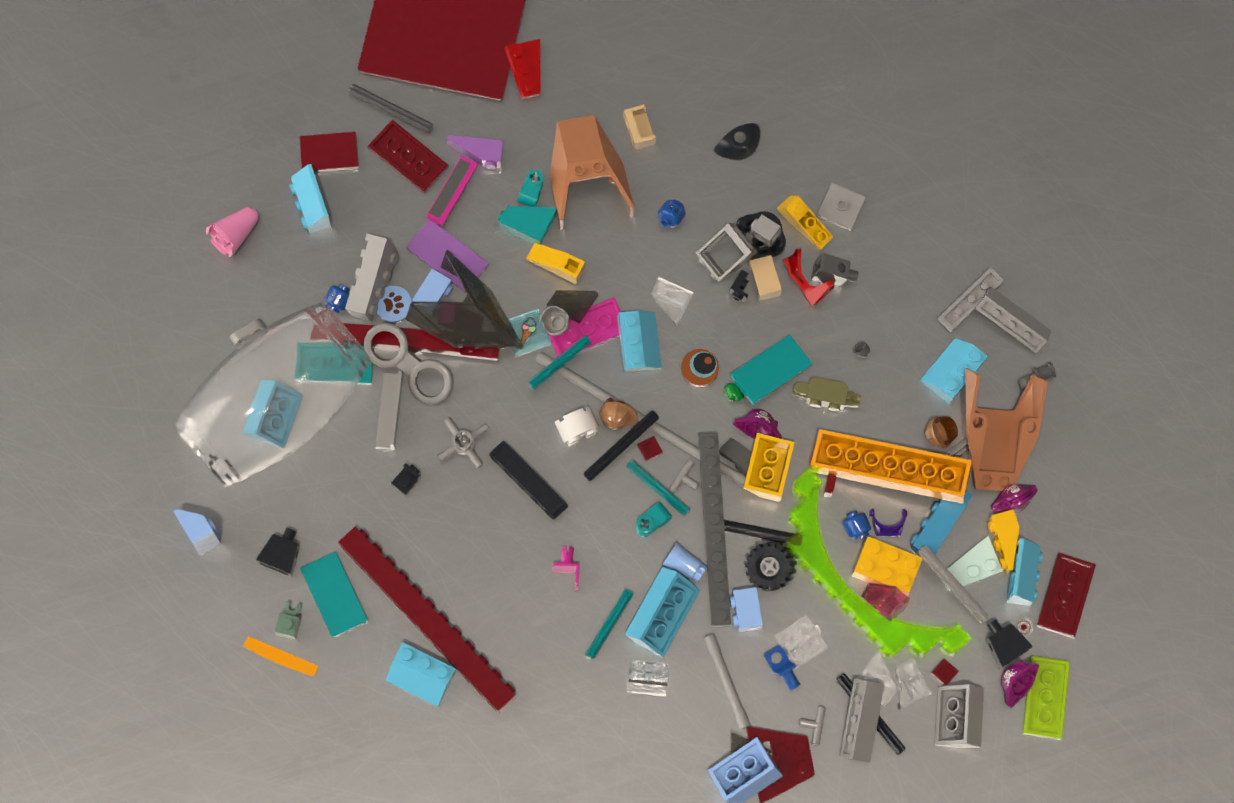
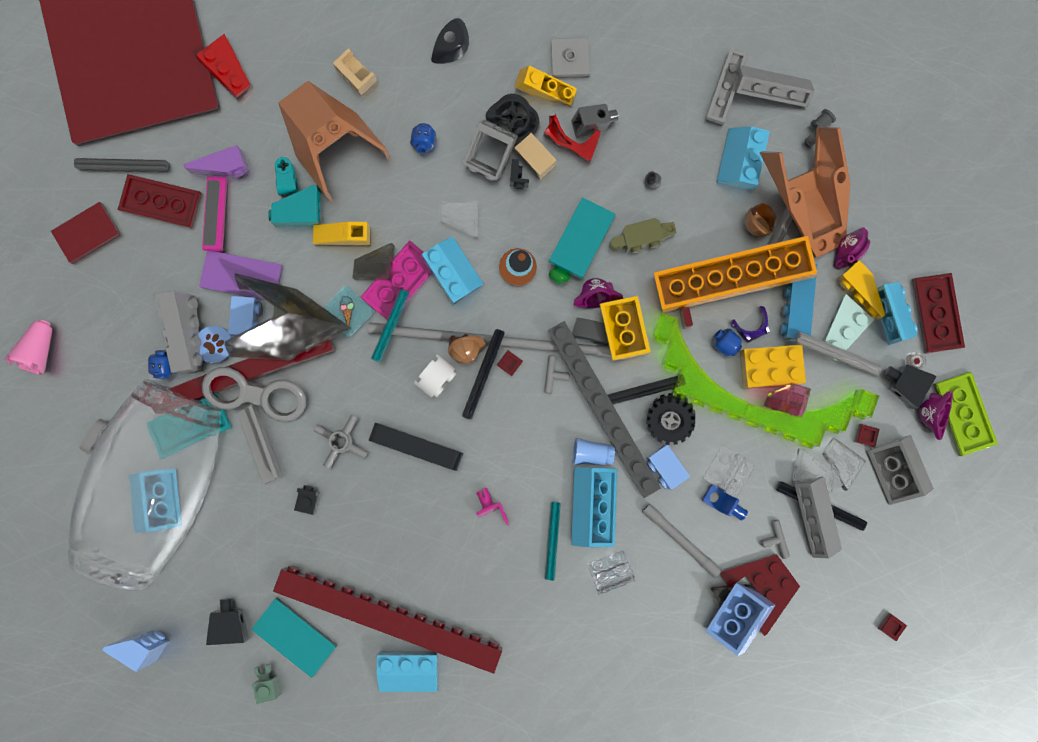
camera: 20 degrees left, 10 degrees up
light orange sticker [243,636,318,676] -> none
medium azure slope [289,164,331,234] -> none
light grey hair [540,306,570,336] -> none
teal axle [627,459,690,516] -> none
teal piece [636,502,672,537] -> none
light grey brick [750,215,781,247] -> none

